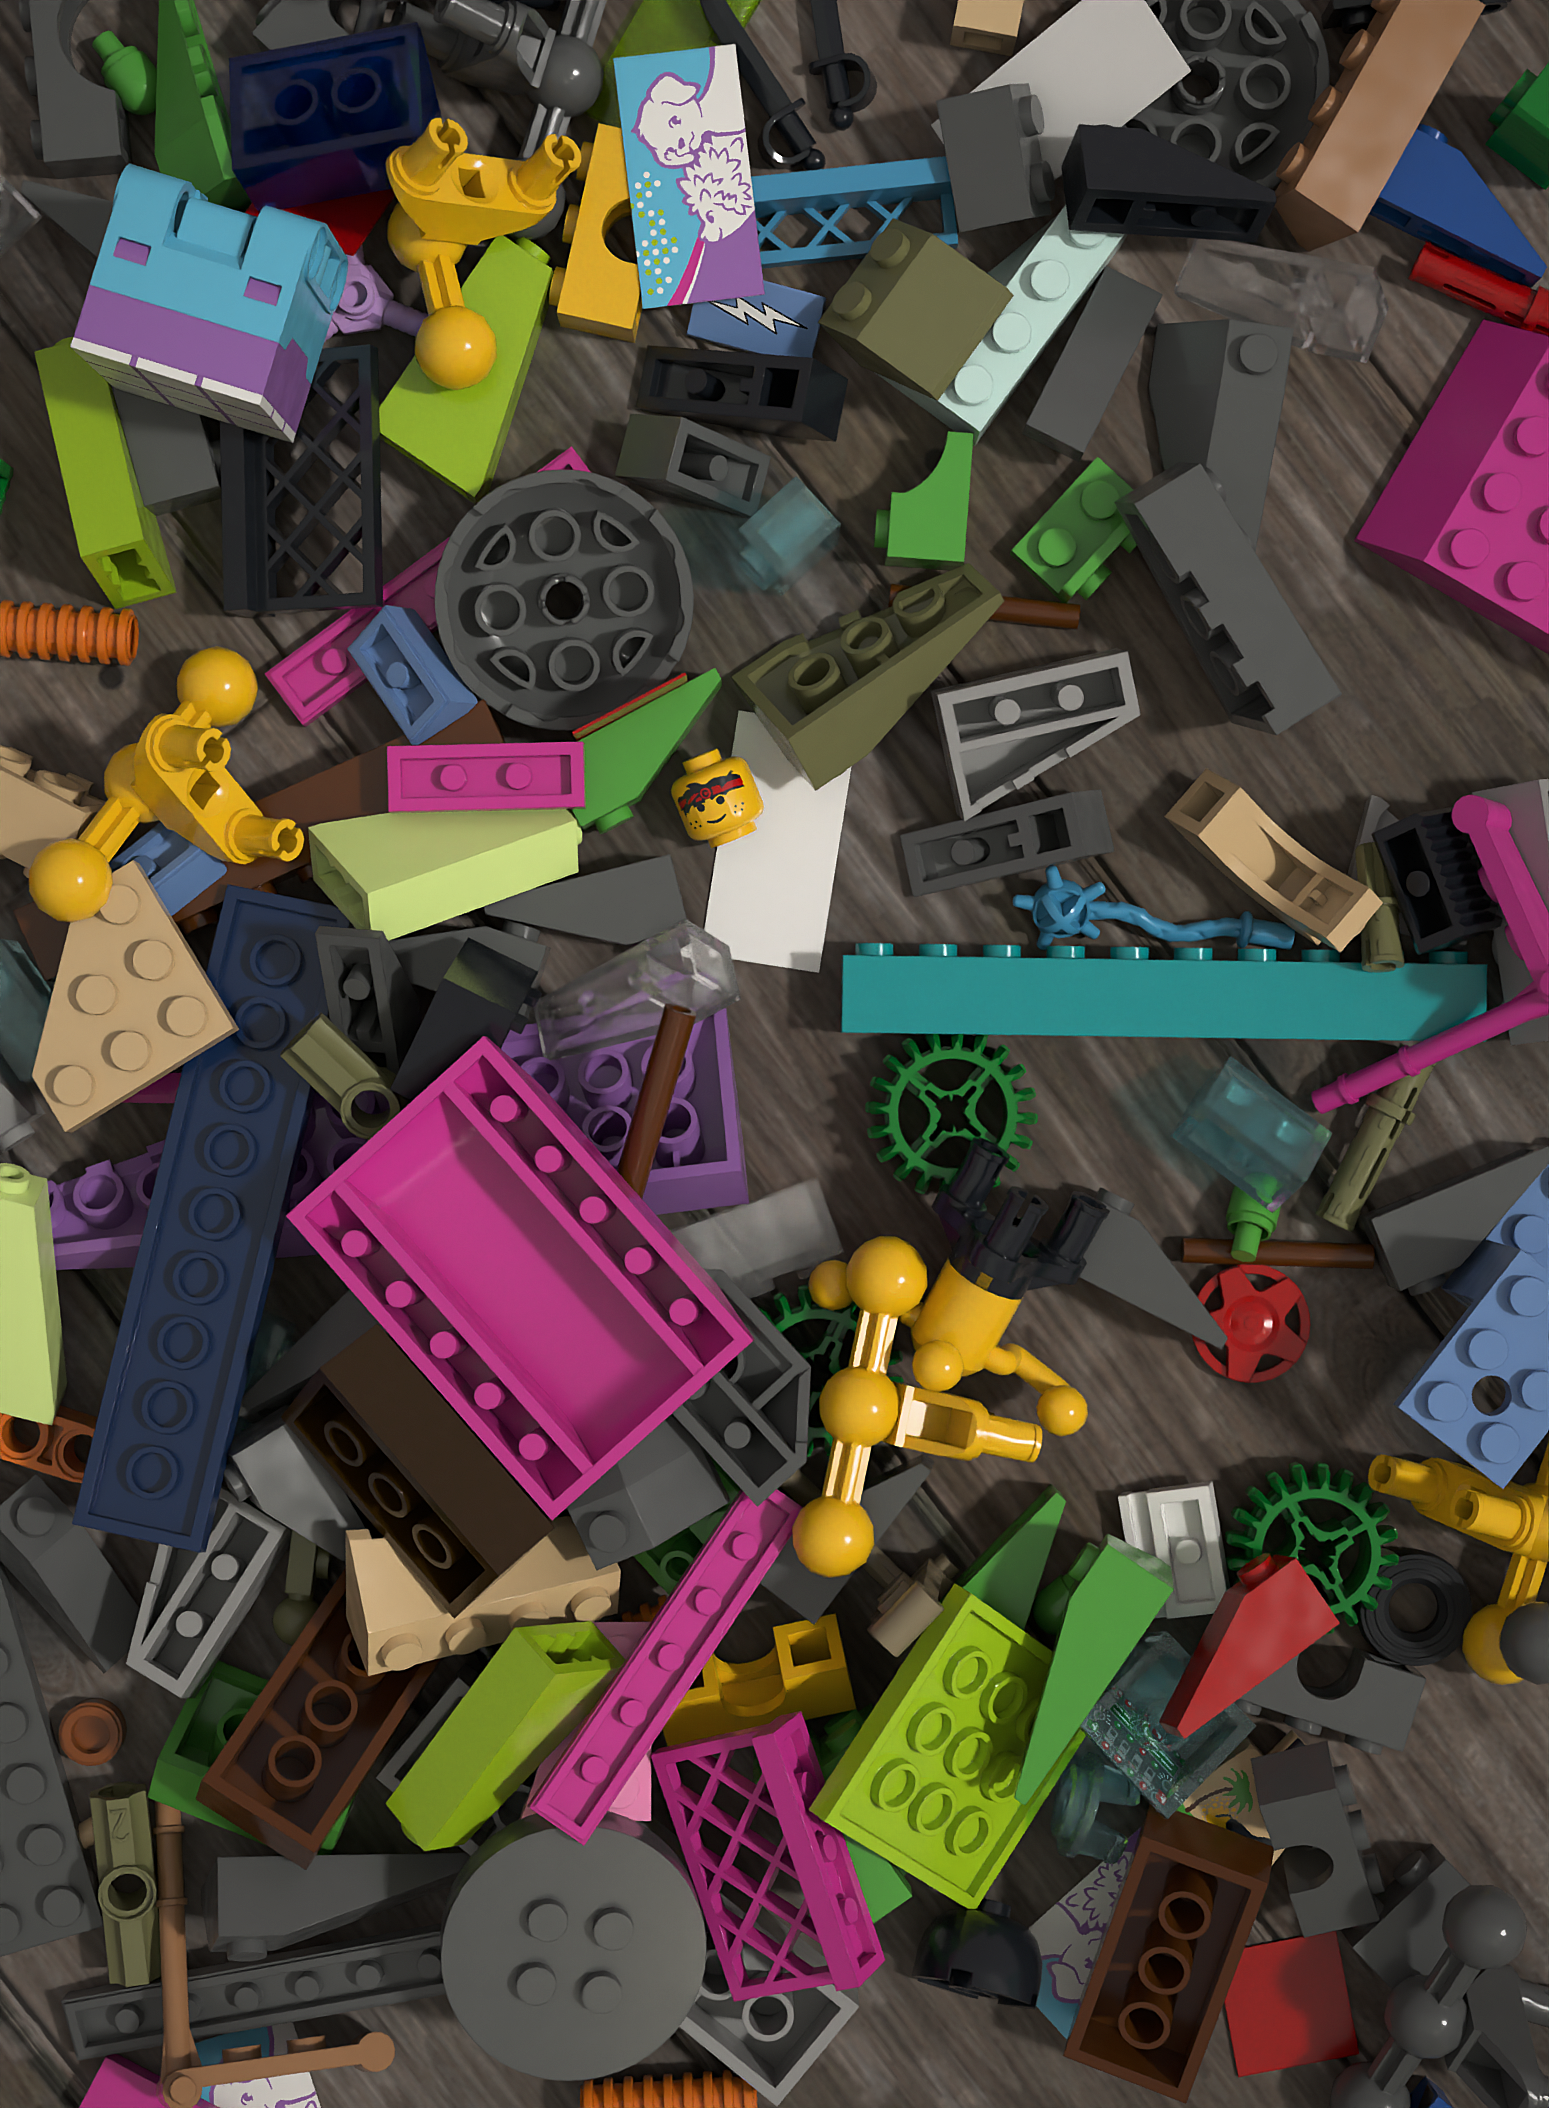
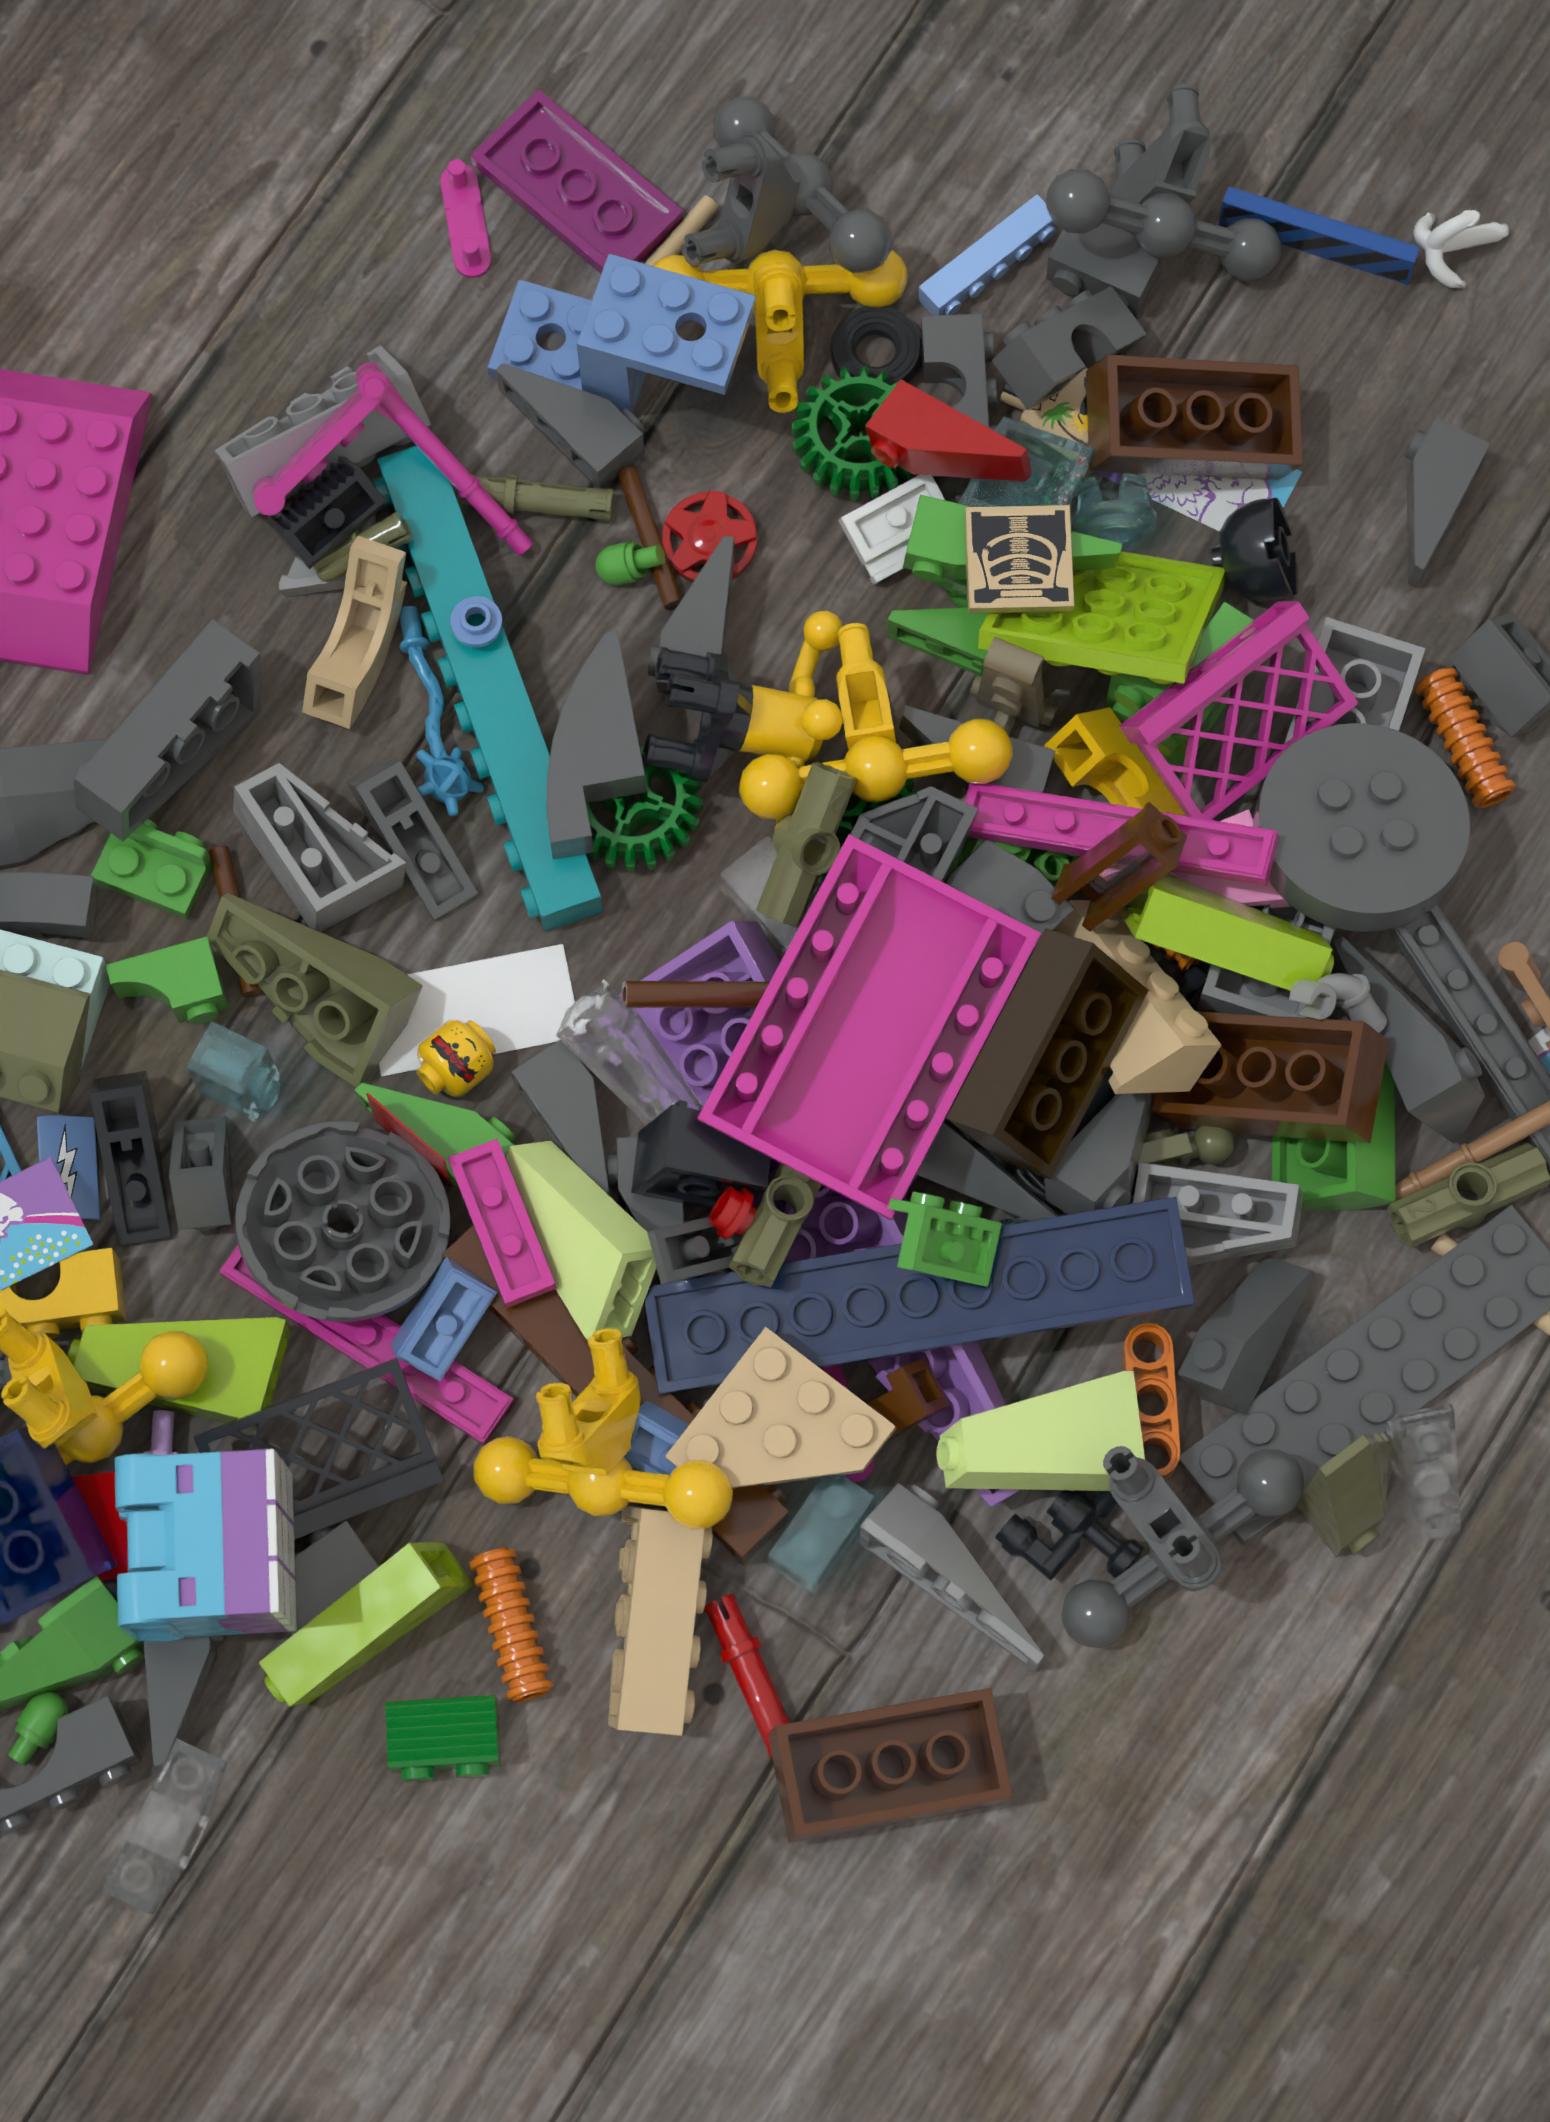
camera: 105 degrees left, 15 degrees down
dark orange tile [59,1698,127,1766] -> none
clear light blue brick [1171,1056,1333,1213] -> none
red piece [1224,1931,1359,2077] -> none
none -> medium blue plate [450,596,503,647]
none -> dark grey slope [546,630,647,859]
none -> red plate [708,1186,757,1240]
none -> olive piece [756,762,857,927]
none -> reddish brown leg [863,1358,950,1441]
none -> bright green bracket [888,1192,1002,1287]
none -> light blue piece [918,194,1056,316]
none -> tile [964,505,1074,613]
none -> reddish brown window [1051,802,1187,932]
none -> light grey piece [1289,973,1387,1033]

